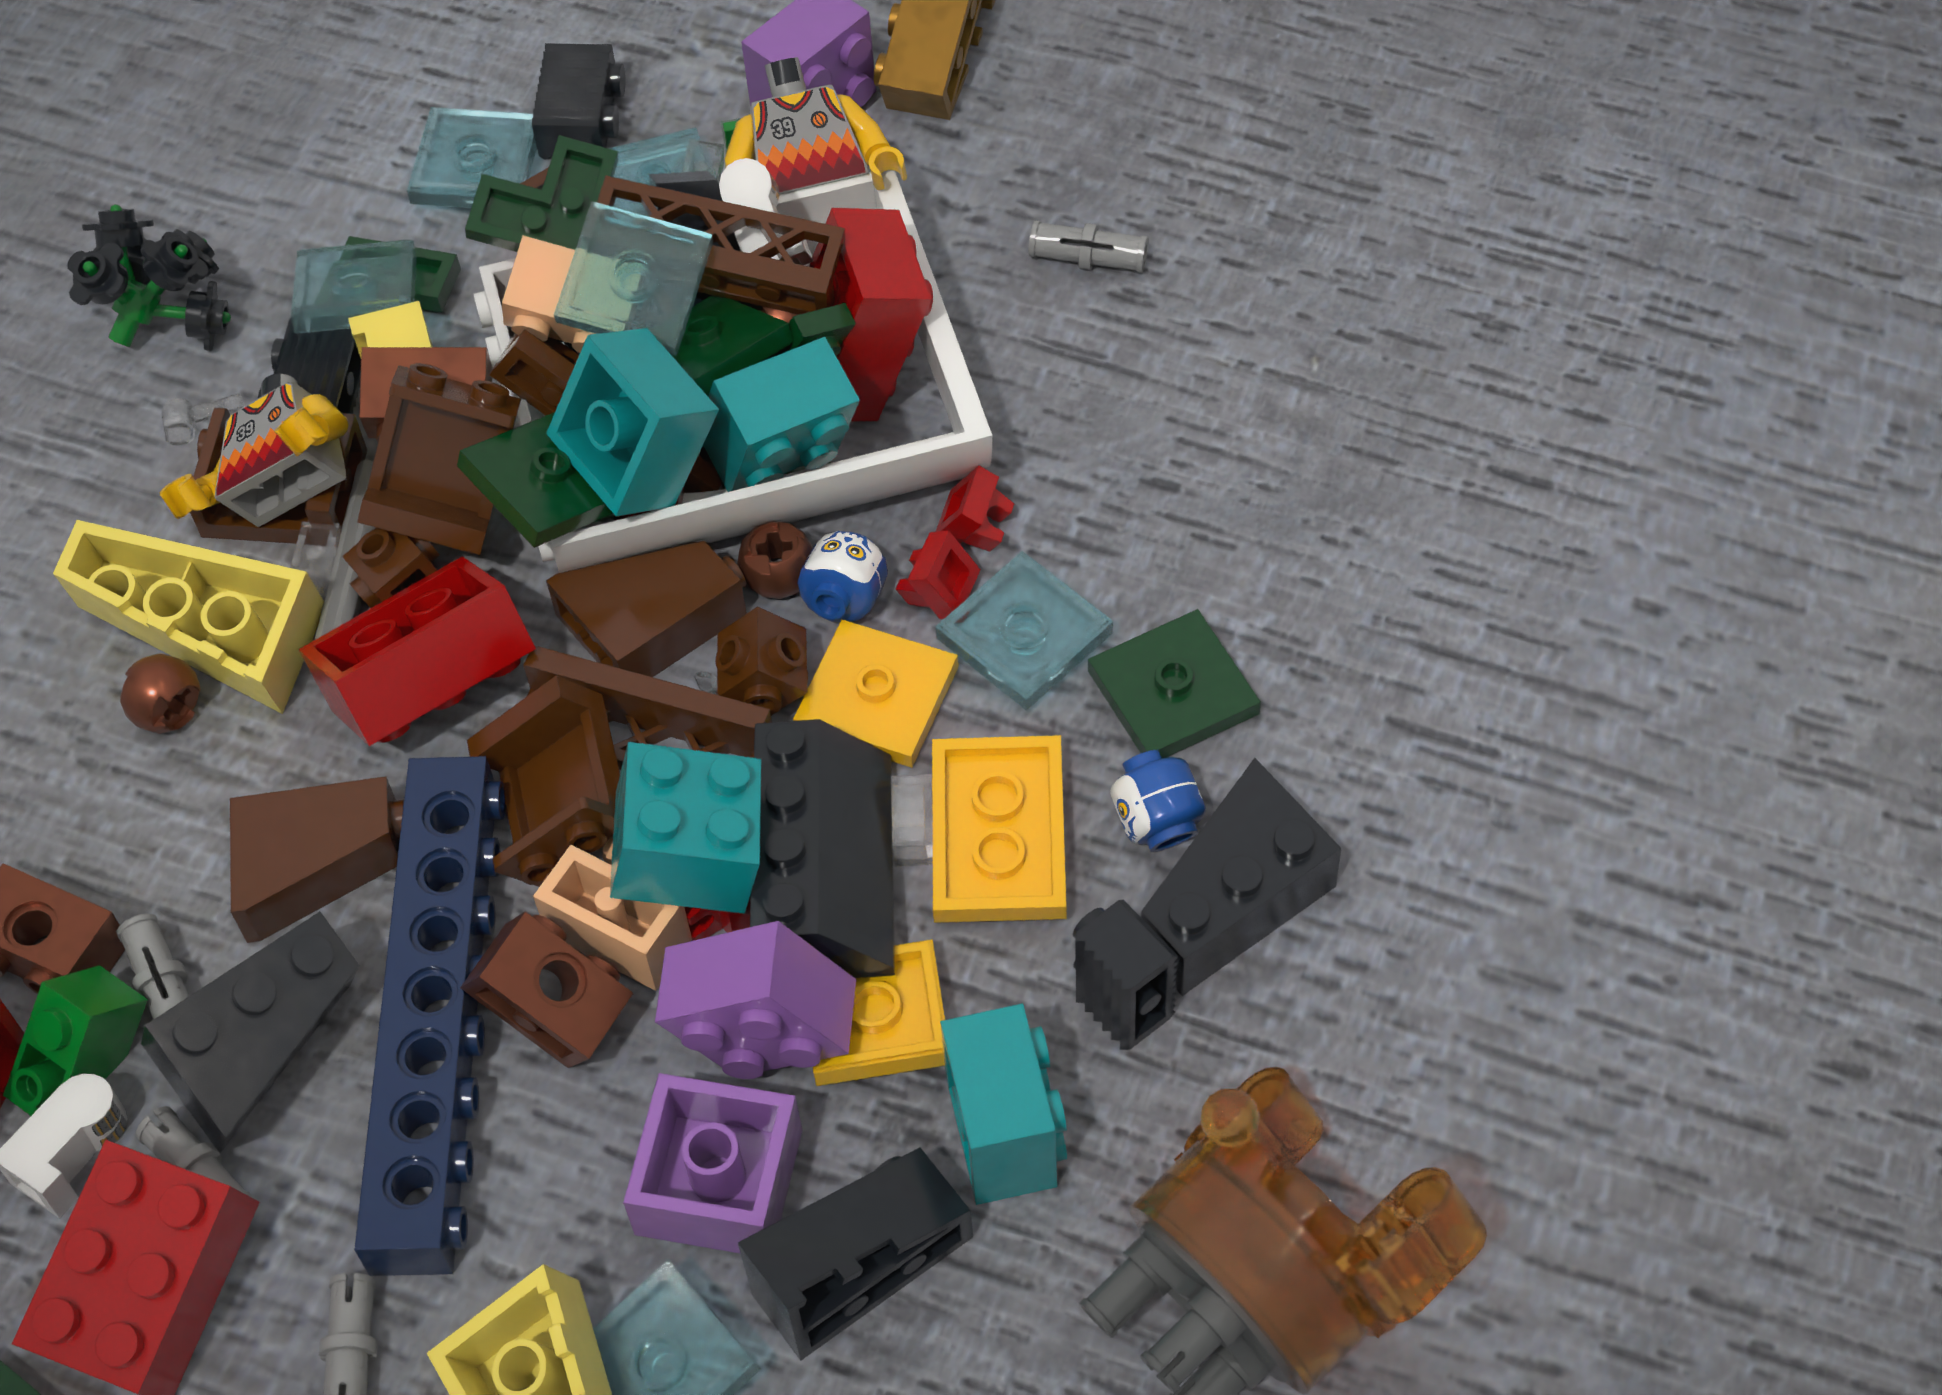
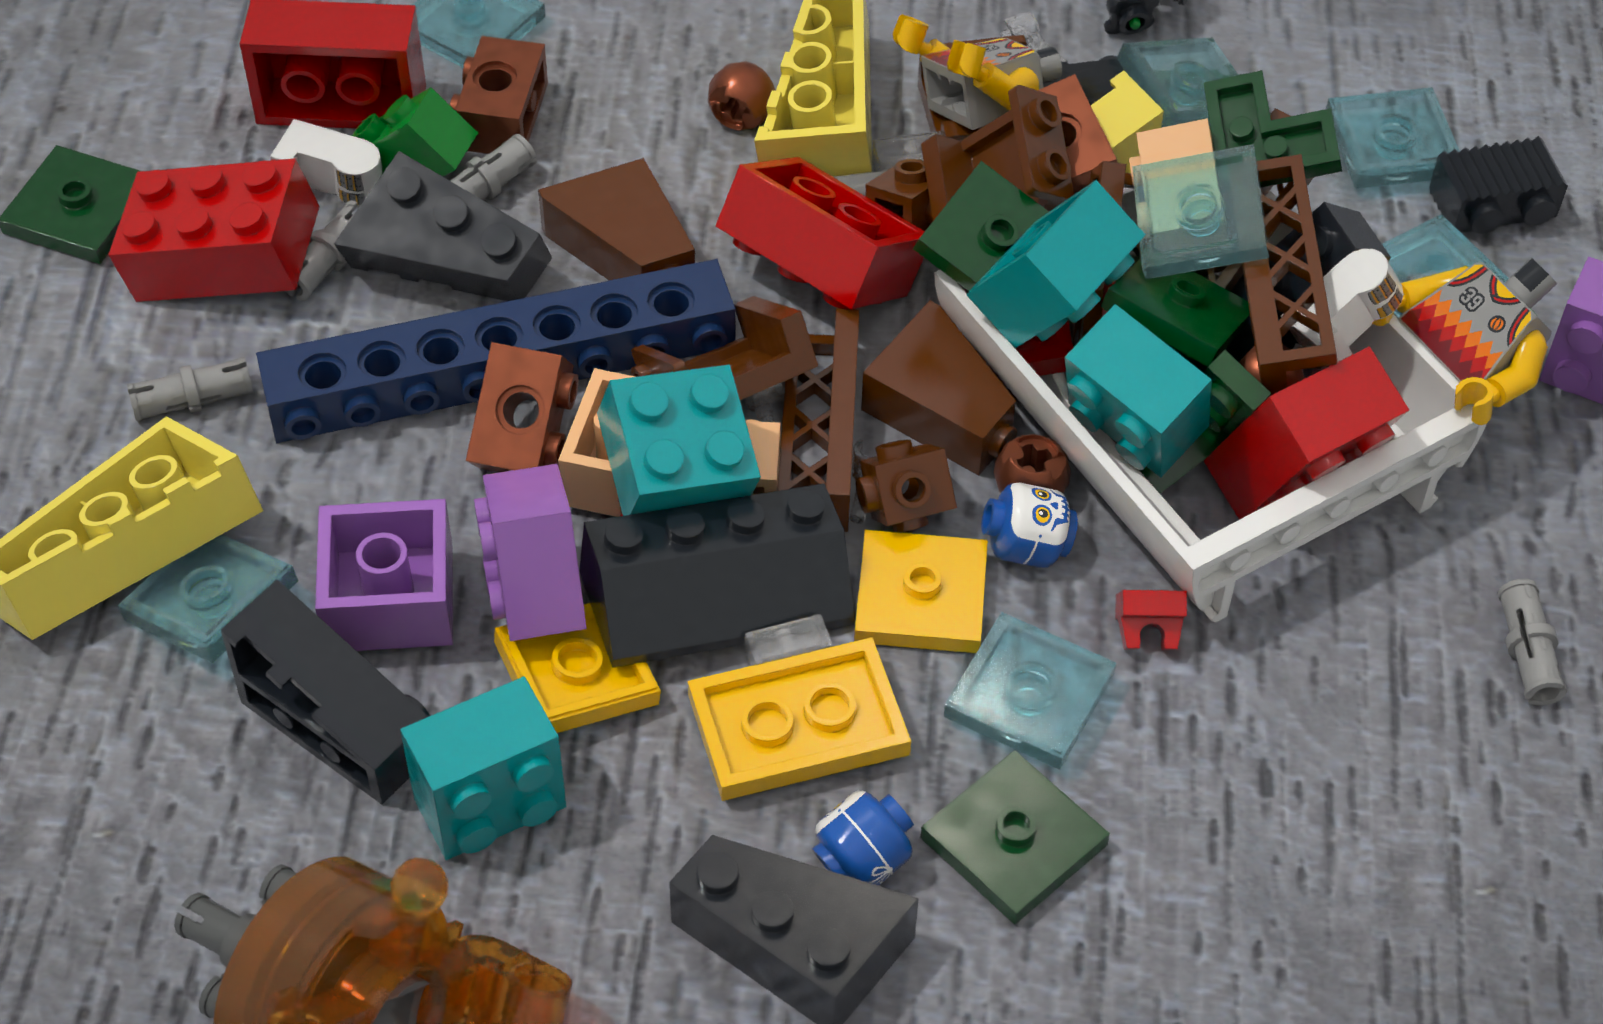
camera: 70 degrees right, 5 degrees down
red tile [896,531,981,619] -> none
black brick [1073,899,1178,1050] -> none

